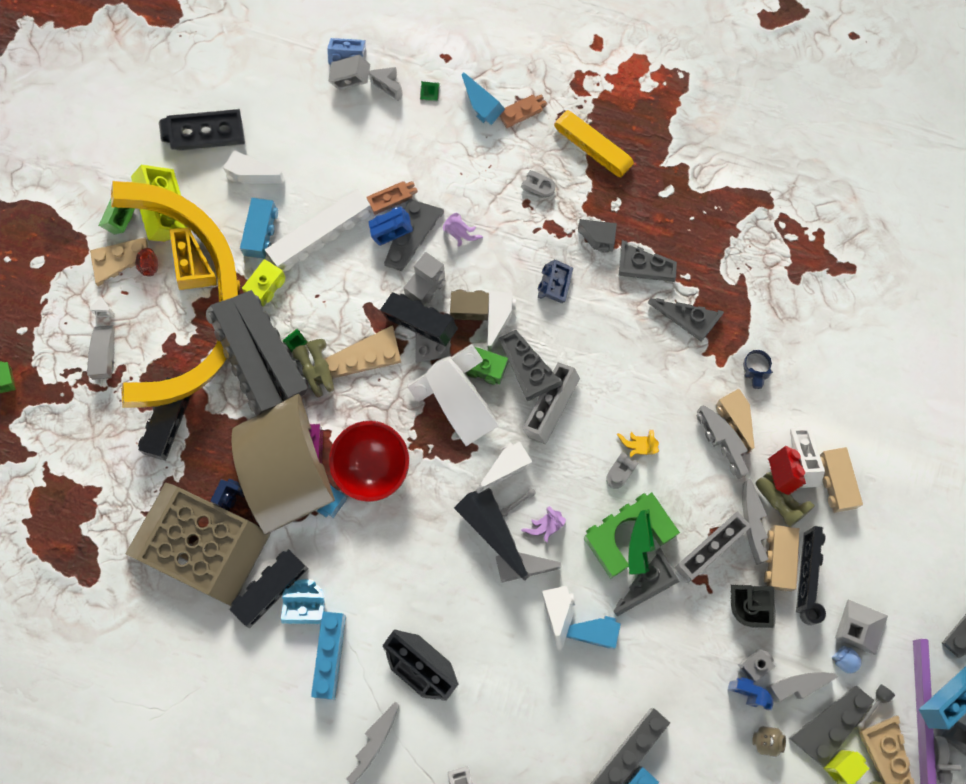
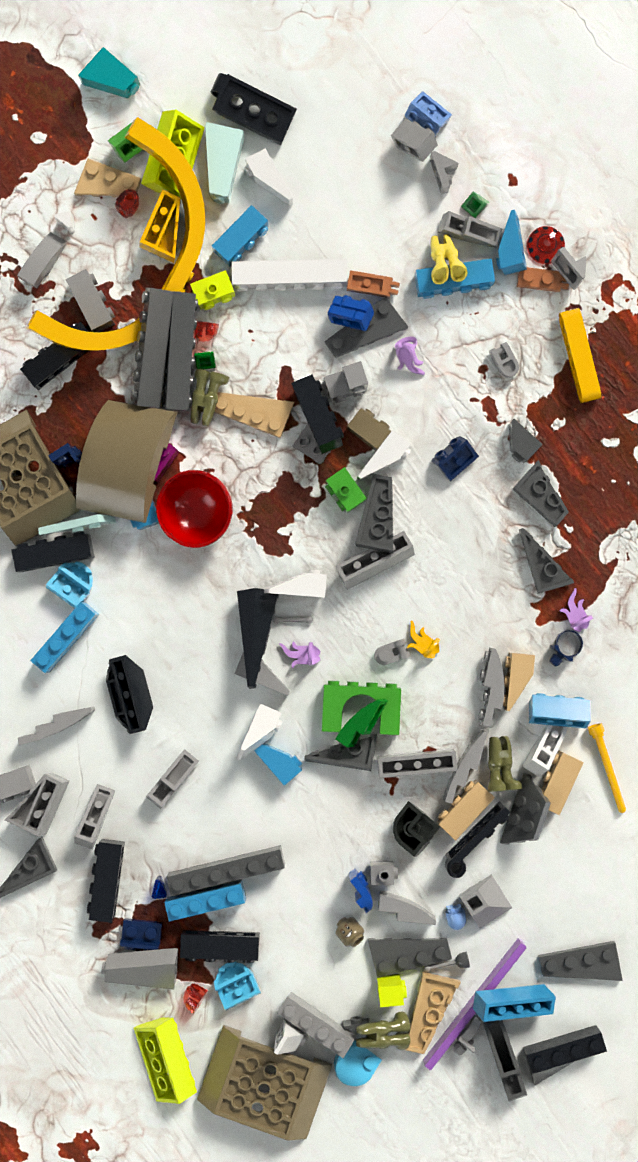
camera: 35 degrees right, 15 degrees up
white slope [407,344,499,446] -> none
red brick [768,446,806,495] -> none
none -> light aqua wing [38,514,116,535]
none -> light grey brick [65,269,115,333]
none -> teal slope [78,47,140,99]
none -> light grey slope [146,749,199,809]
none -> clear red piece [194,321,219,342]
none -> light aqua slope [205,122,244,204]
none -> dark azure brick [415,258,495,299]
none -> light yellow piece [430,234,468,284]
none -> light grey slope [438,211,502,248]
none -> dark grey wing [500,773,551,845]
none -> clear red dish [527,226,565,264]
none -> brick [529,693,591,729]
none -> light grey slope [550,247,586,290]
none -> lavender piece [559,588,593,632]
none -> yellow piece [587,723,626,813]

